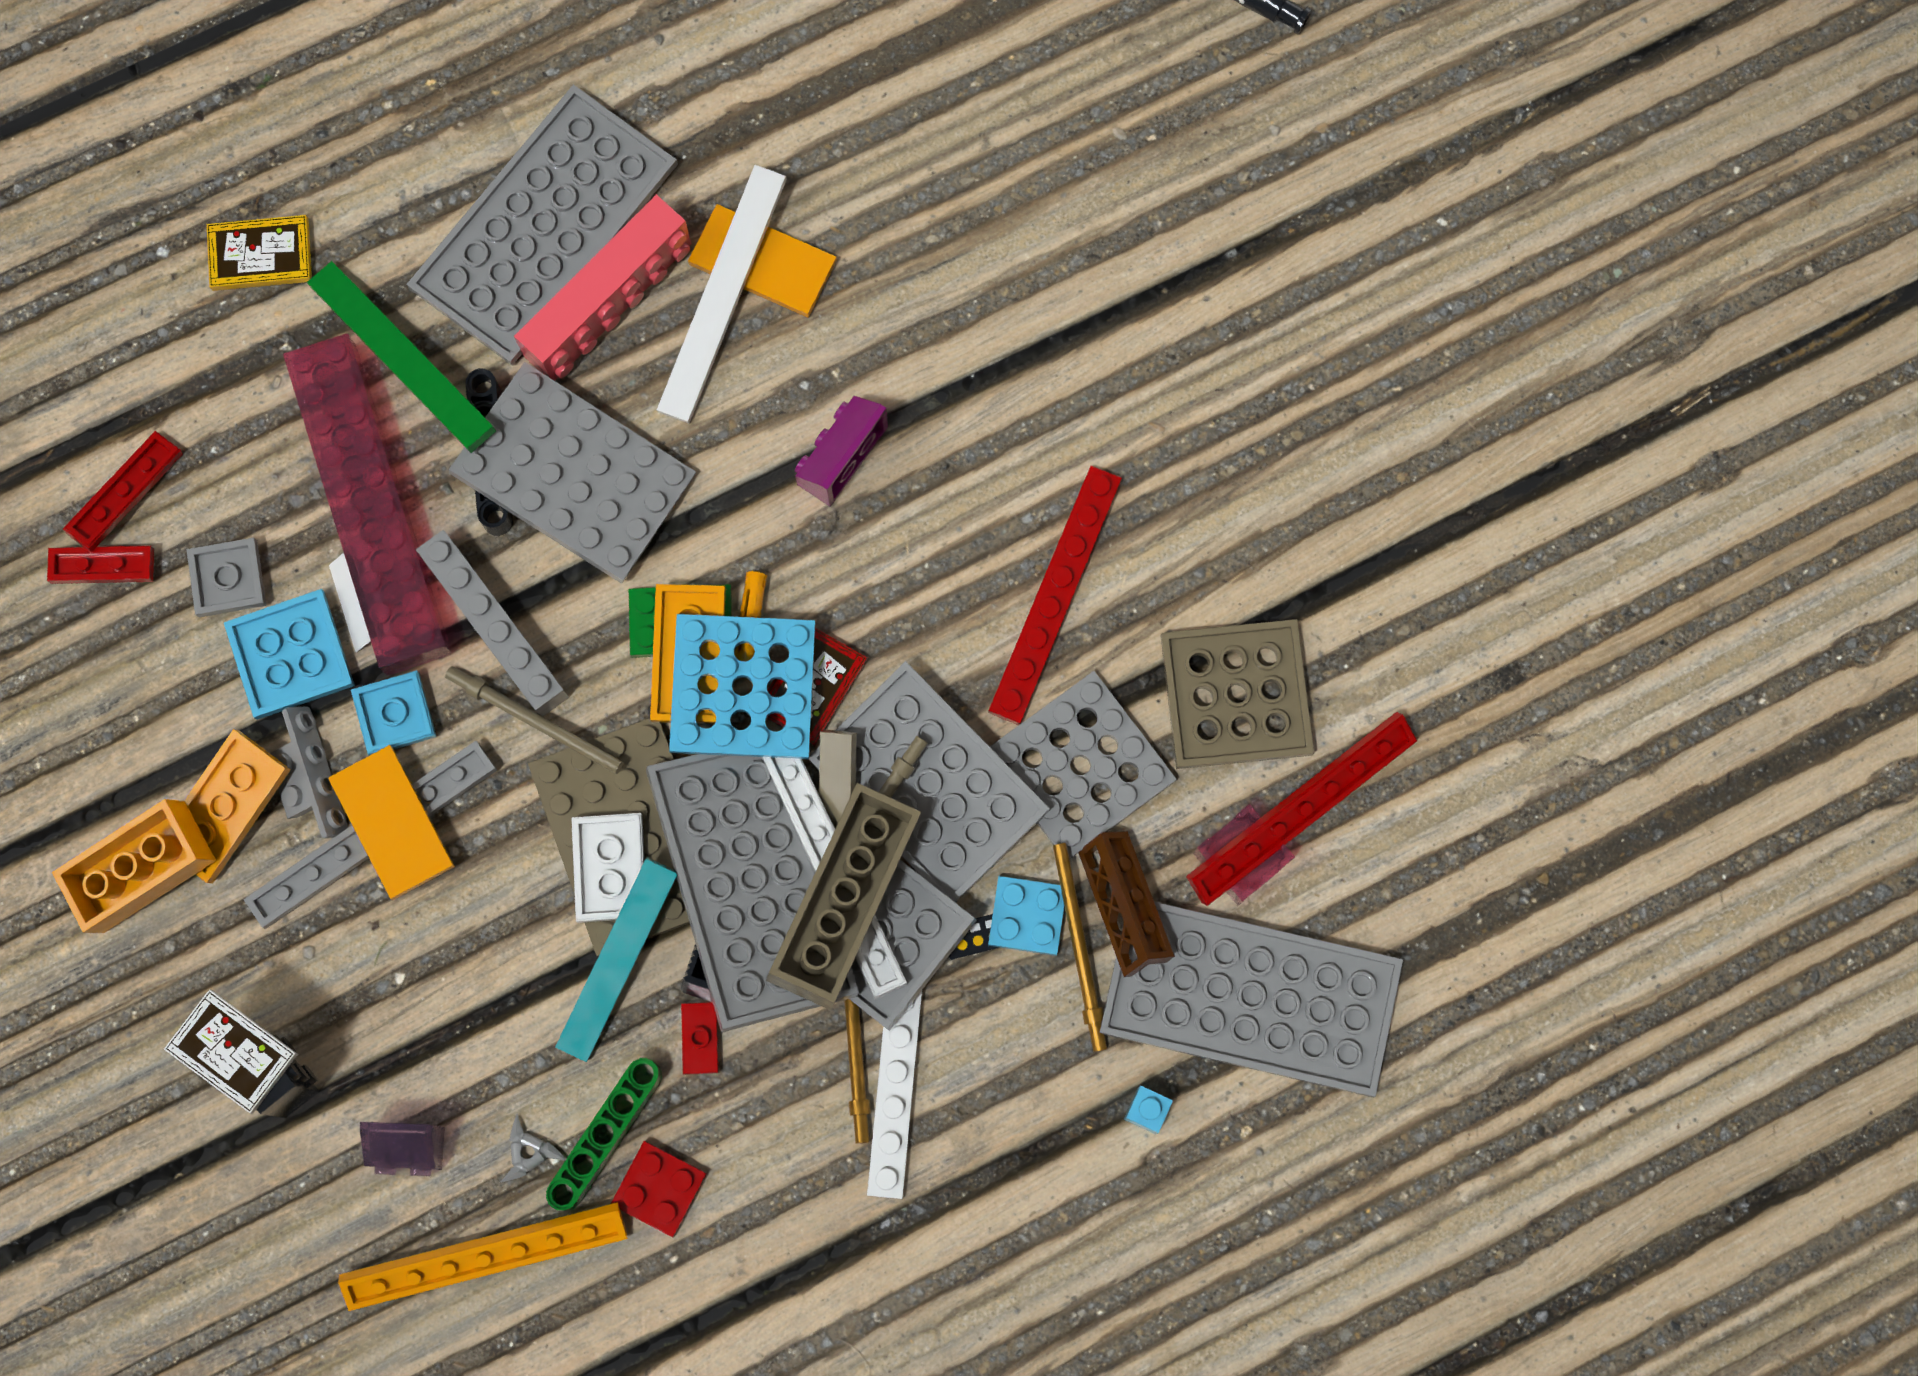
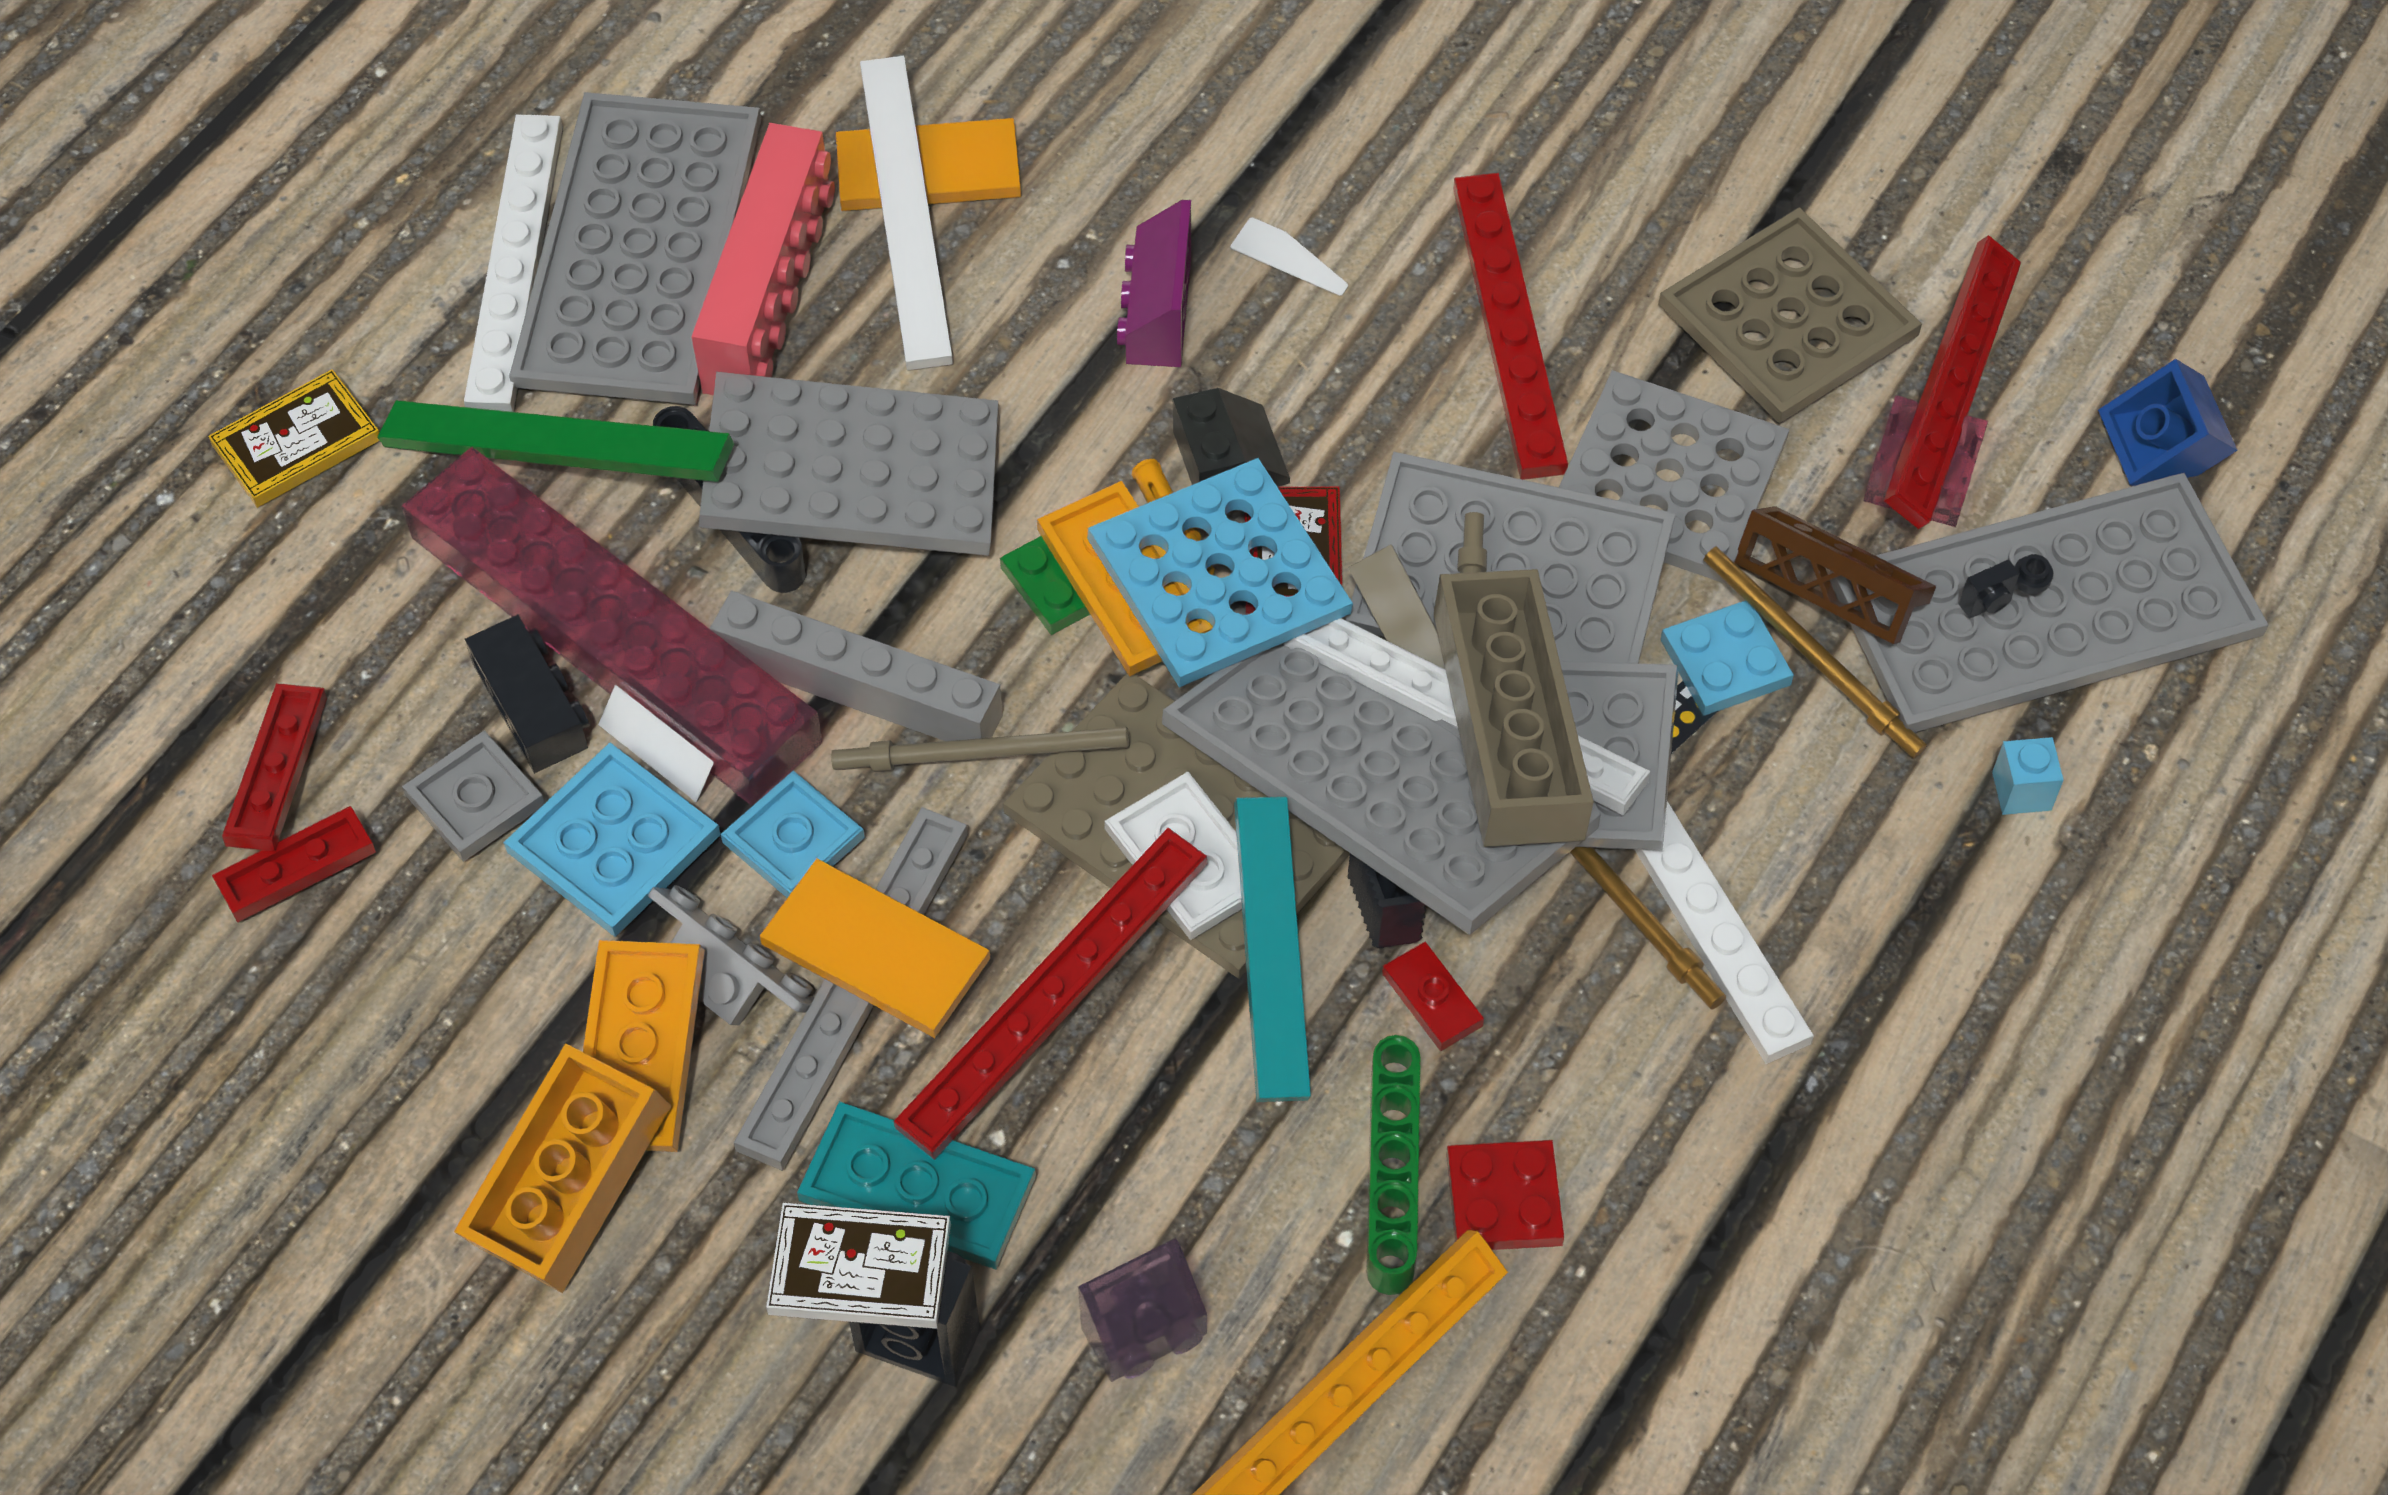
camera: 30 degrees left, 20 degrees down
light grey piece [499,1113,566,1183] -> none
none -> white plate [464,114,563,412]
none -> black brick [465,614,590,774]
none -> teal plate [797,1101,1036,1270]
none -> red tile [893,828,1208,1160]
none -> pearl dark grey slope [1173,388,1290,487]
none -> white sticker [1230,217,1348,296]
none -> black plate [1959,554,2054,619]
none -> blue slope [2098,359,2238,486]

